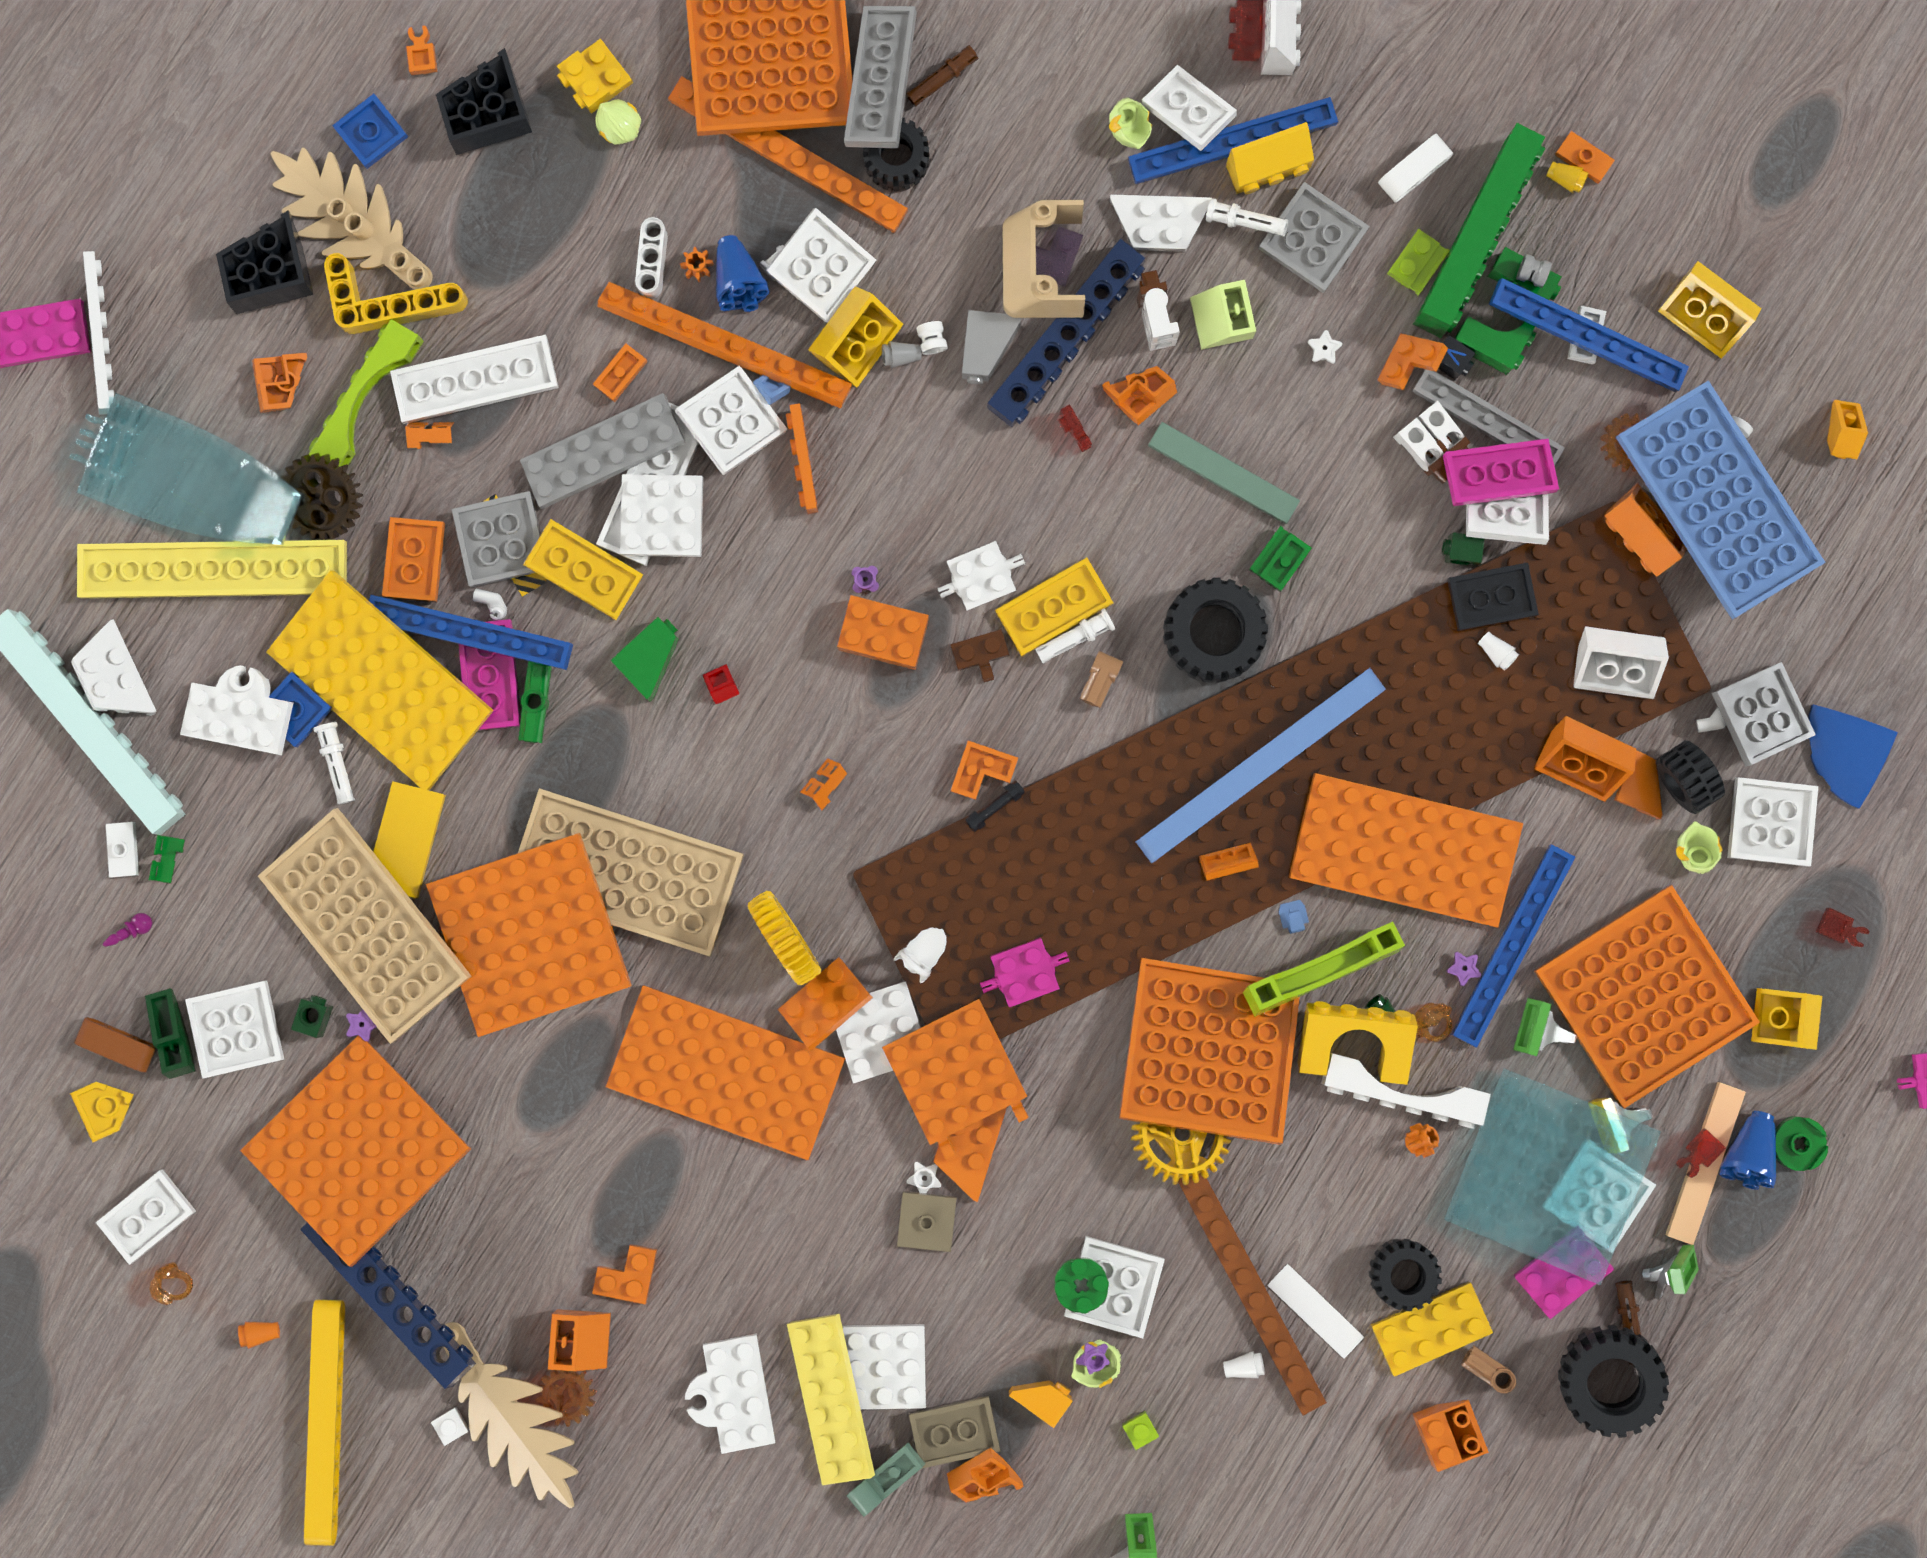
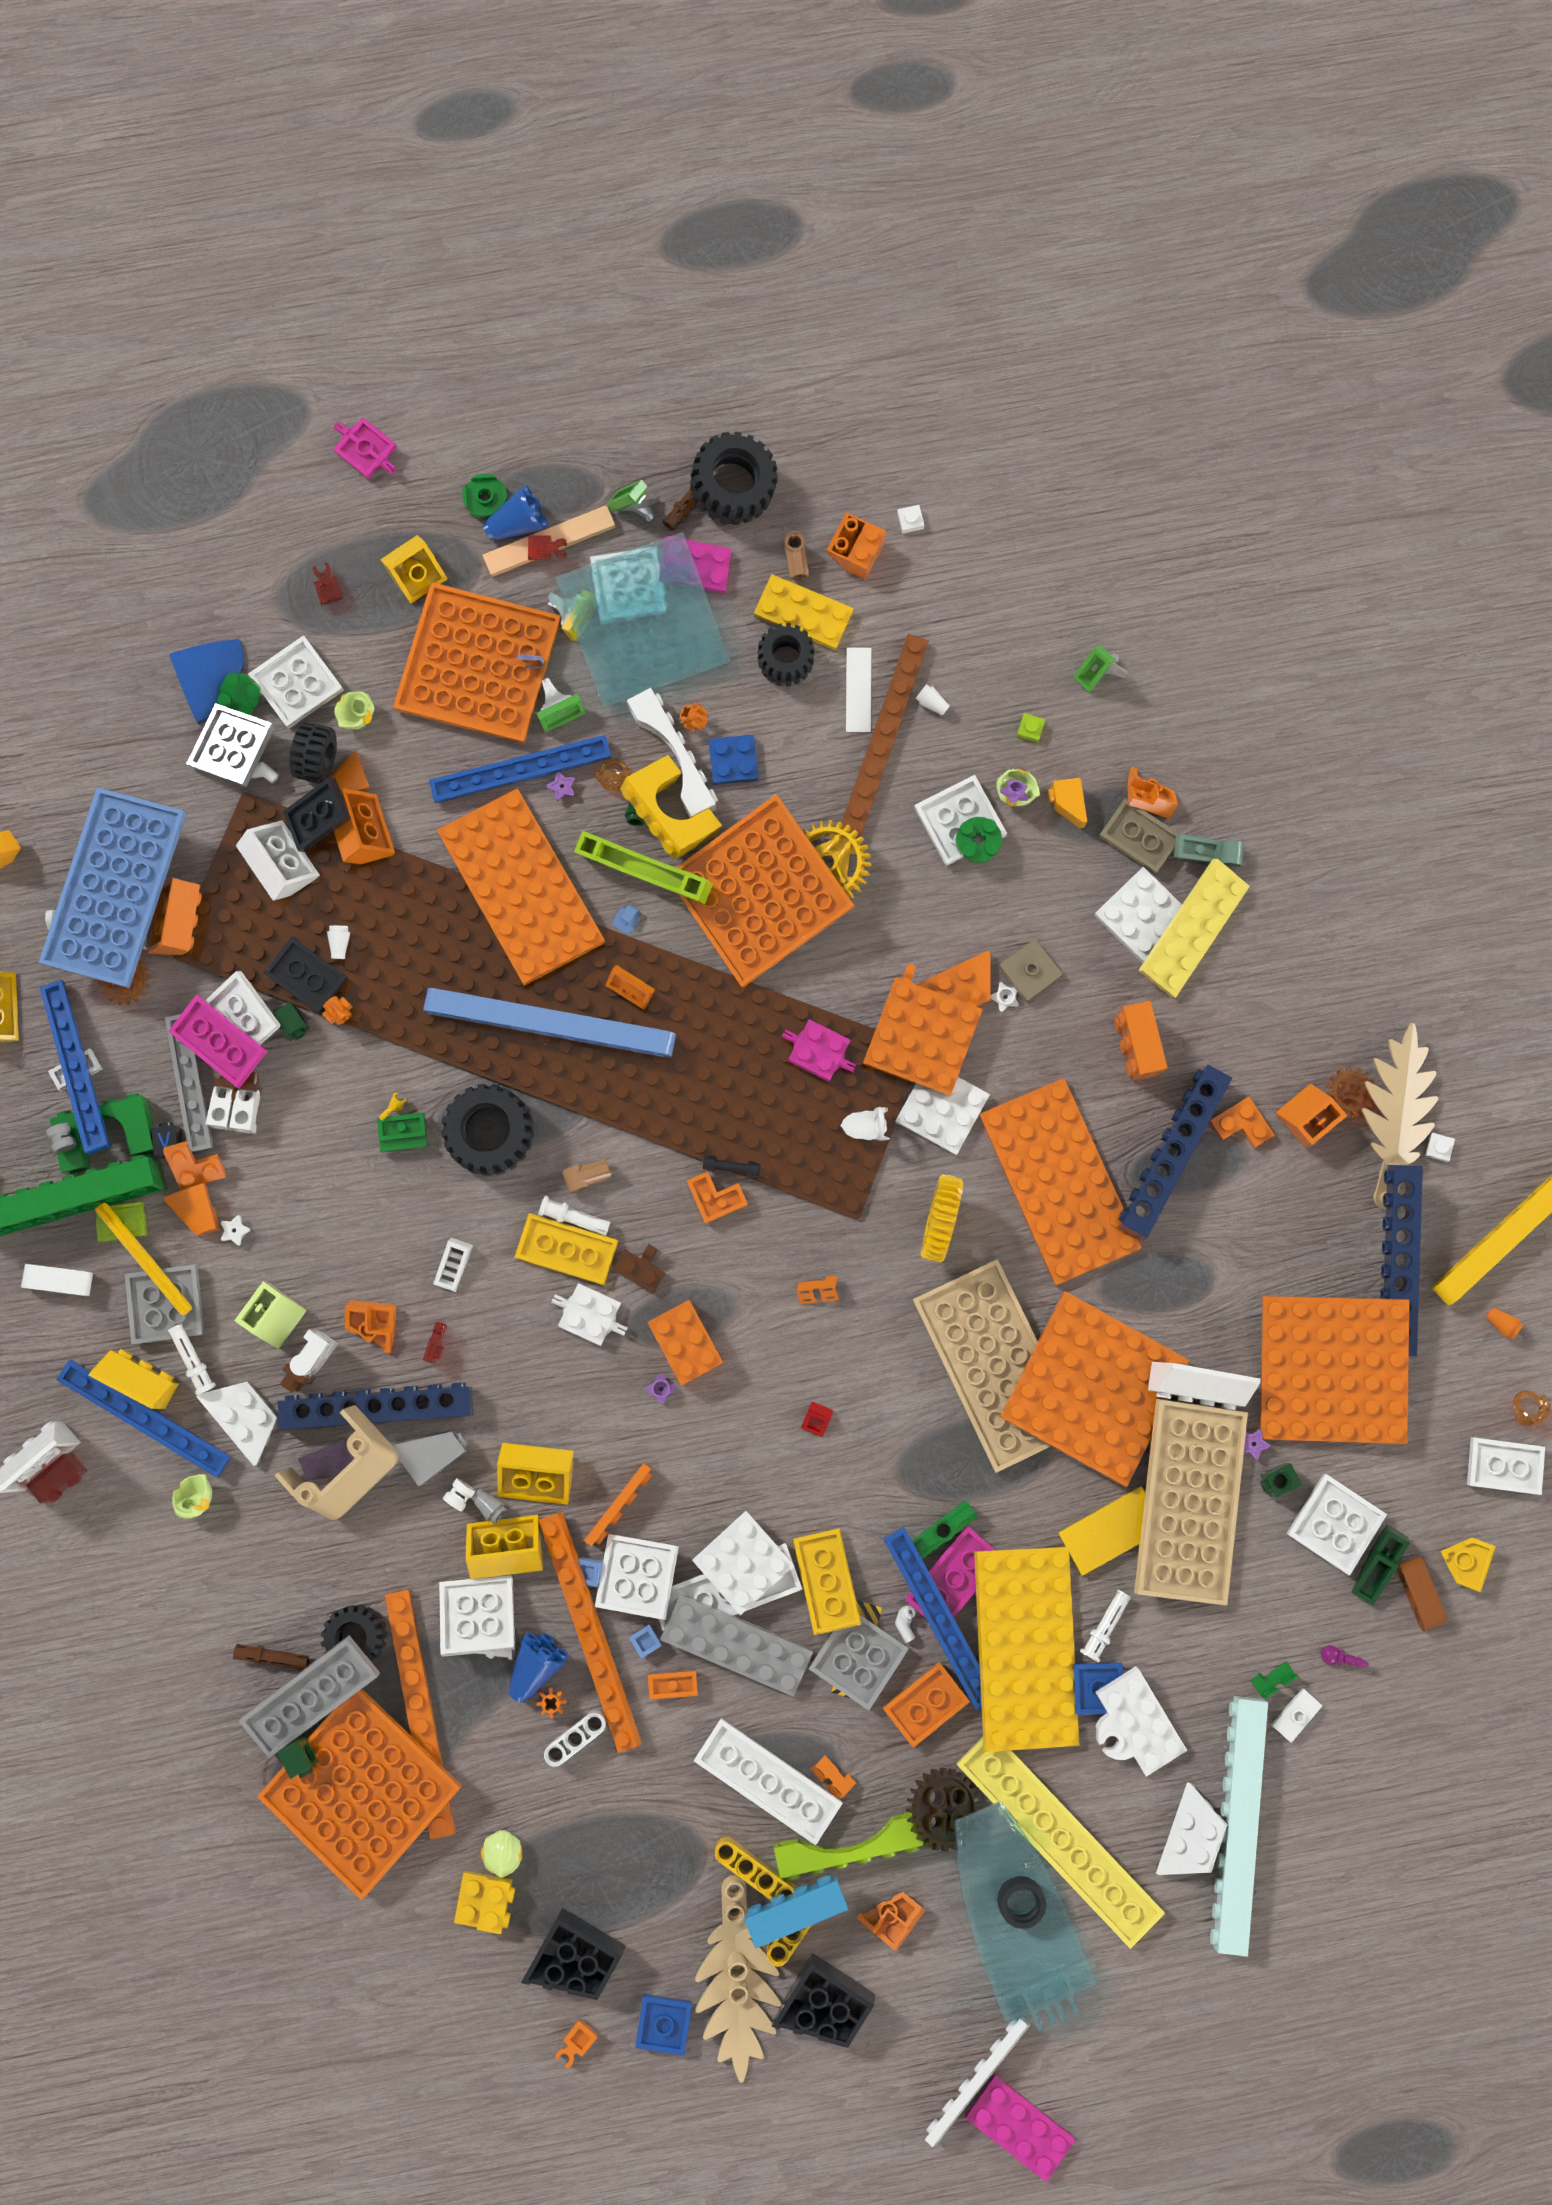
camera: 135 degrees left, 5 degrees down
green slope [611,617,679,702] -> none
white plate [685,1334,775,1454] -> none
orange plate [777,957,873,1051] -> none
white plate [1142,65,1237,151] -> none
sand green tile [1148,422,1300,525] -> none
none -> yellow axle [95,1203,192,1316]
none -> orange slope [164,1183,221,1236]
none -> green piece [217,672,261,715]
none -> dark green brick [277,1736,319,1779]
none -> black plate [283,777,351,852]
none -> orange gear [322,996,352,1025]
none -> yellow hand [379,1093,406,1121]
none -> white slope [433,1238,473,1292]
none -> yellow slope [497,1443,574,1505]
none -> medium blue piece [516,654,544,669]
none -> medium blue plate [629,1624,662,1659]
none -> blue plate [709,734,758,785]
none -> dark azure brick [744,1875,848,1949]
none -> white plate [897,505,924,534]
none -> black tyre [997,1876,1047,1929]
none -> orange brick [1114,1001,1168,1082]
none -> dark blue brick [1117,1064,1232,1242]
none -> white slope [1148,1362,1260,1410]

